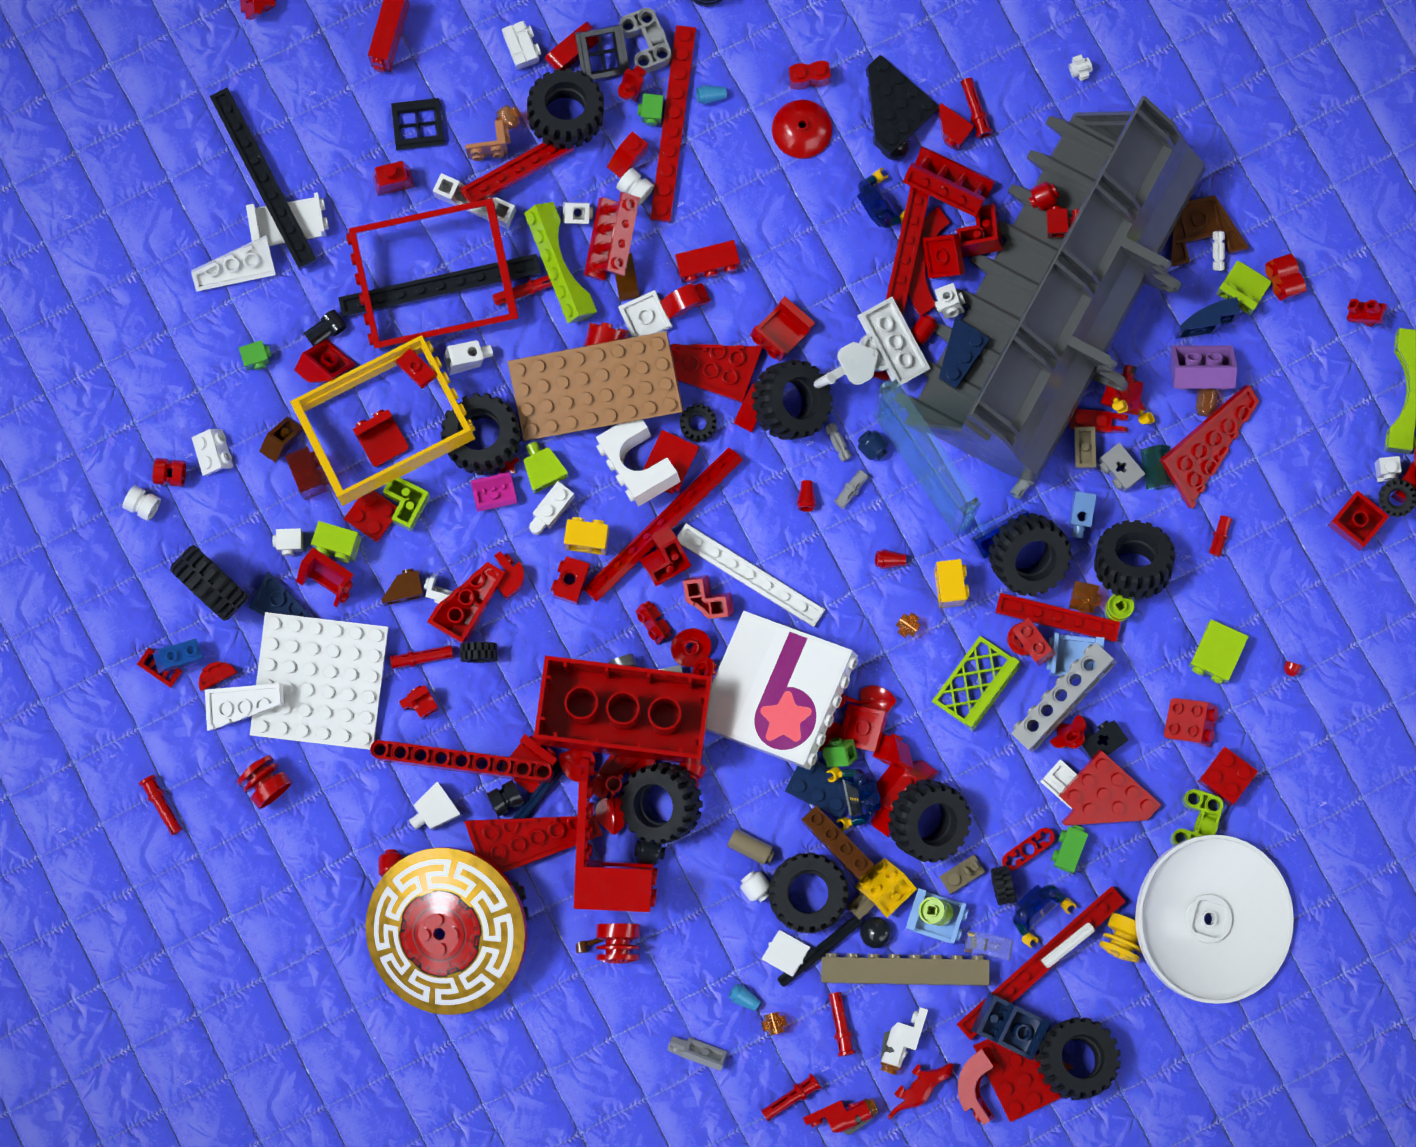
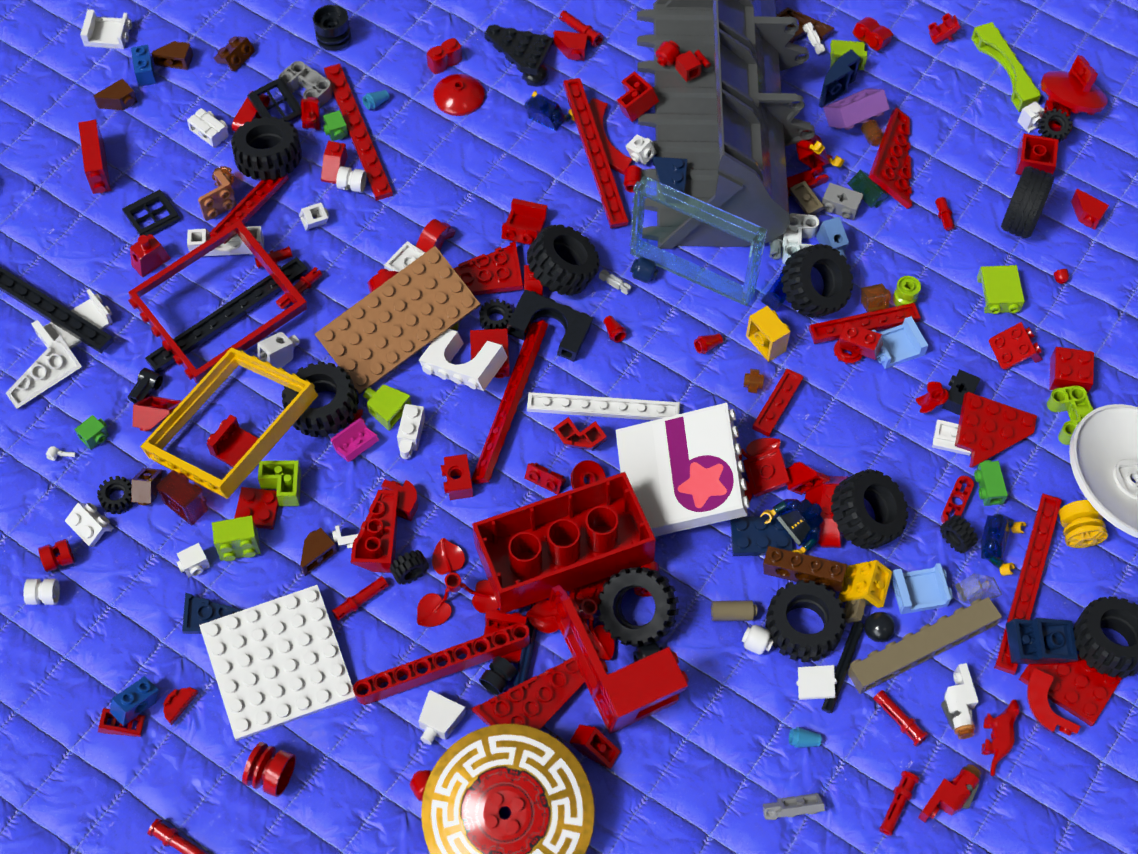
camera: 30 degrees left, 20 degrees down
black tyre [170,545,248,621] -> none
white wing [205,683,284,731] -> none
red panel [296,548,354,608] -> none
red plate [395,348,437,389] -> none
red brick [399,685,440,720] -> none
lime arch [524,202,597,324] -> none
yellow brick [564,517,609,556] -> none
reddish brown hand [576,938,604,953] -> none
fence [584,192,640,281] -> none
red wheel [596,923,640,964] -> none
reddish brown slope [614,253,639,302] -> none
red brick [640,525,691,587] -> none
red brick [675,240,740,283] -> none
clear orange gear [761,1011,787,1036] -> none
white plate [814,297,931,388] -> none
bright green brick [823,737,858,767] -> none
light grey pin [834,470,869,509] -> none
red fence [903,146,995,217] -> none
lime wheel [918,897,953,926] -> none
red plate [922,233,965,278] -> none
lime fence [932,636,1021,732] -> none
dark tan plate [939,855,985,894] -> none
light grey brick [1011,643,1117,753] -> none
white axle [1041,923,1095,968] -> none
black tyre [1094,520,1175,600] -> none
none -> white hand [46,446,75,461]
none -> black tyre [97,476,135,514]
none -> red pin [255,246,293,269]
none -> red plant [417,538,499,627]
none -> black arch [507,289,593,362]
none -> red slope [569,725,621,769]
none -> red plate [752,369,804,437]
none -> white beam [782,213,819,264]
none -> black tyre [1001,166,1054,238]
none -> red slope [1071,189,1109,230]

